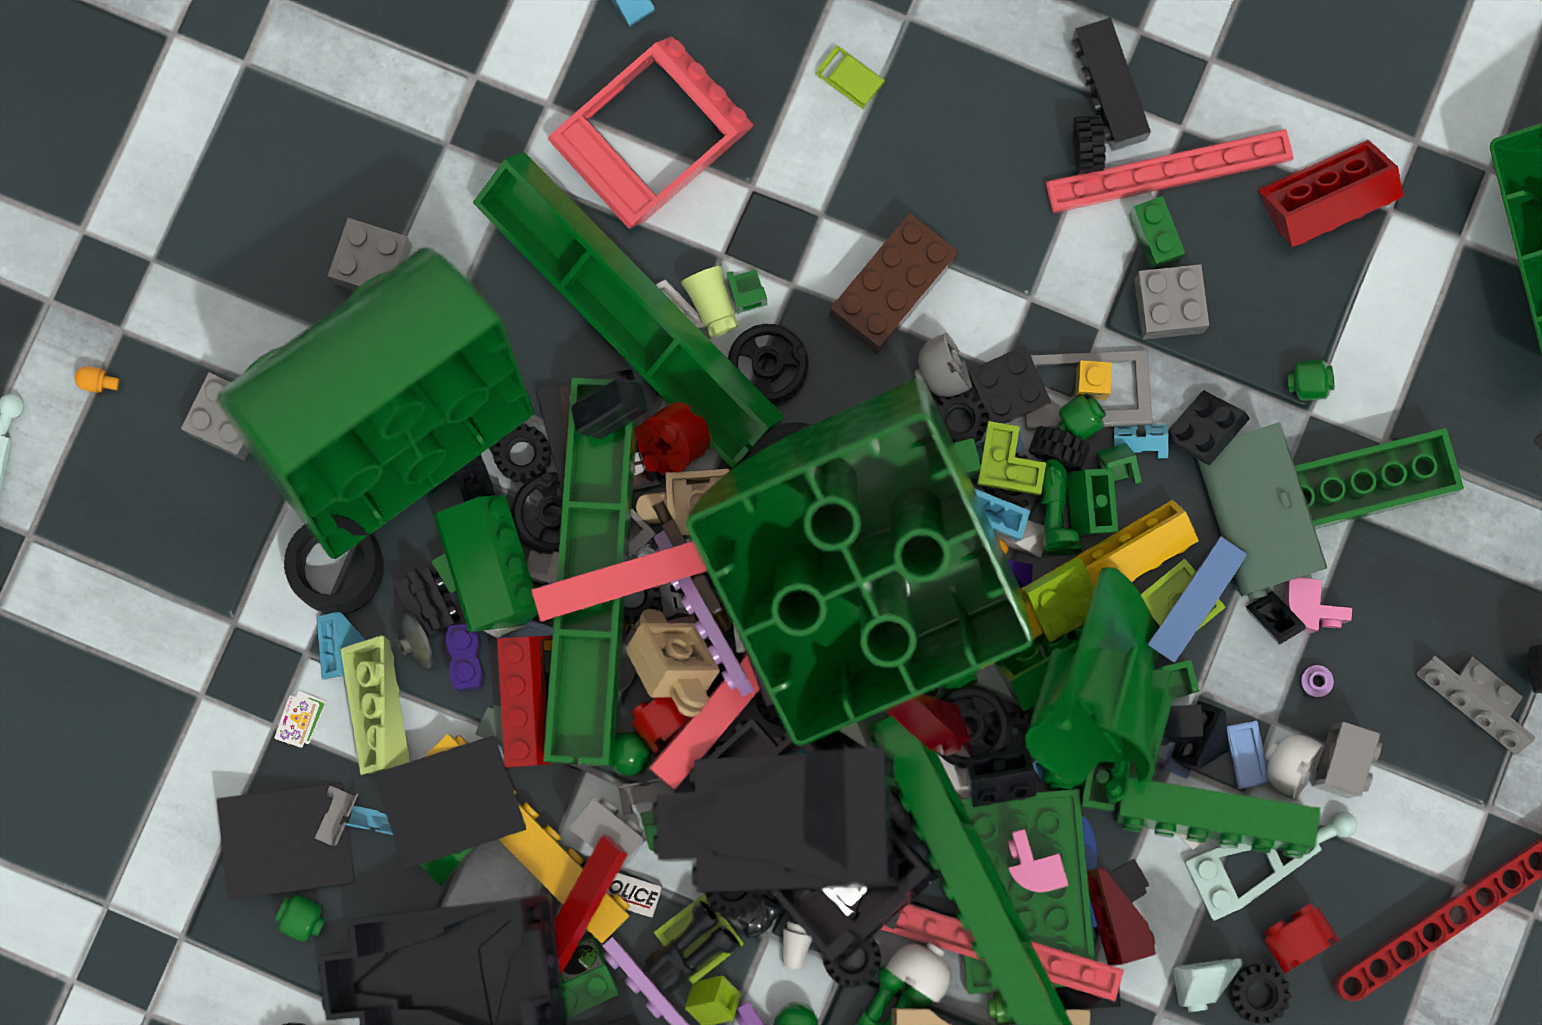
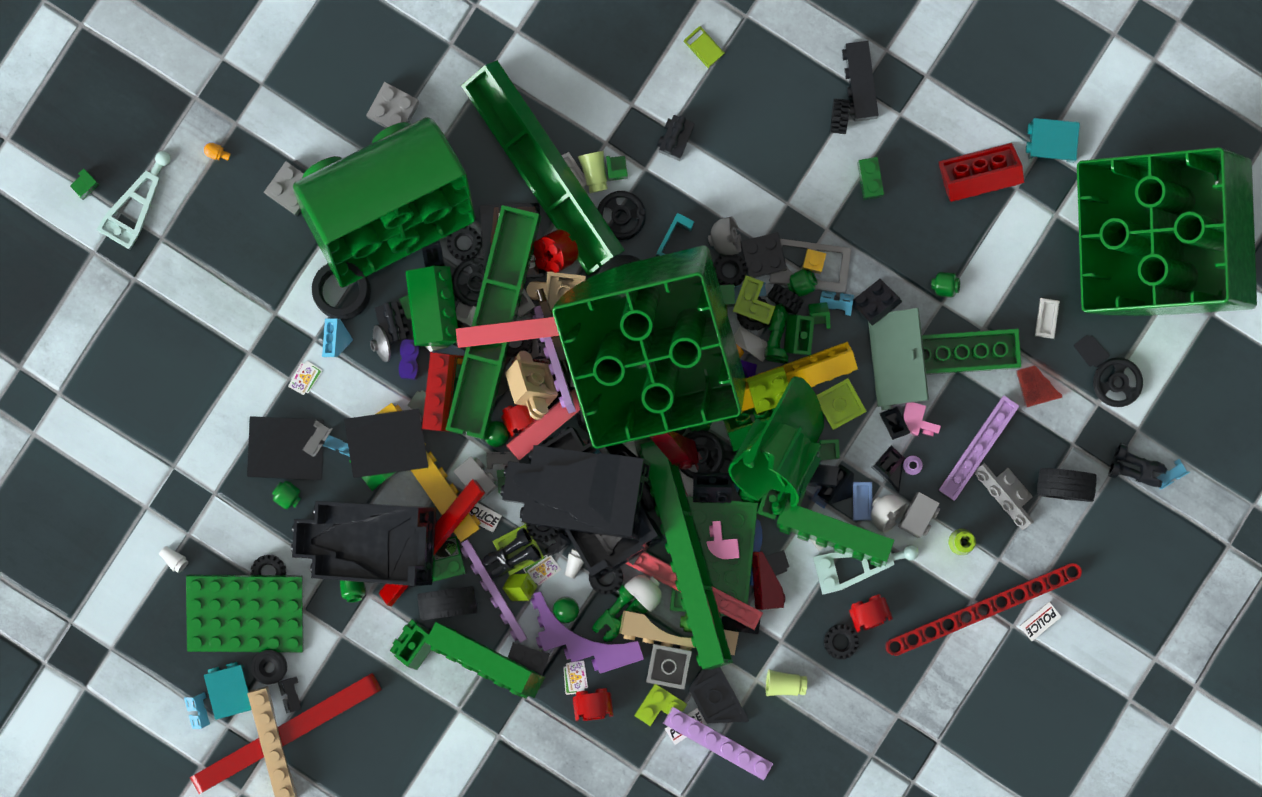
camera: 10 degrees right, 5 degrees up
yellowish green wedge [340,636,410,775] -> none
coral window [547,36,754,229] -> none
black brick [571,377,648,439] -> none
reddish brown brick [829,213,958,354] -> none
medium azure slope [974,488,1030,541] -> none
coral tile [1045,129,1294,214] -> none
light grey brick [1134,264,1209,340] -> none
medium blue slope [1148,536,1248,663] -> none
light aqua wedge [1173,958,1242,1012] -> none
none -> sticker [523,555,561,585]
none -> teal panel [656,213,694,257]
none -> black brick [657,115,695,161]
none -> black slope [871,445,905,492]
none -> lavender plate [939,395,1019,501]
none -> lime plant [948,529,976,555]
none -> clear red wing [1016,365,1063,408]
none -> teal panel [1026,118,1080,163]
none -> white tile [1035,298,1060,339]

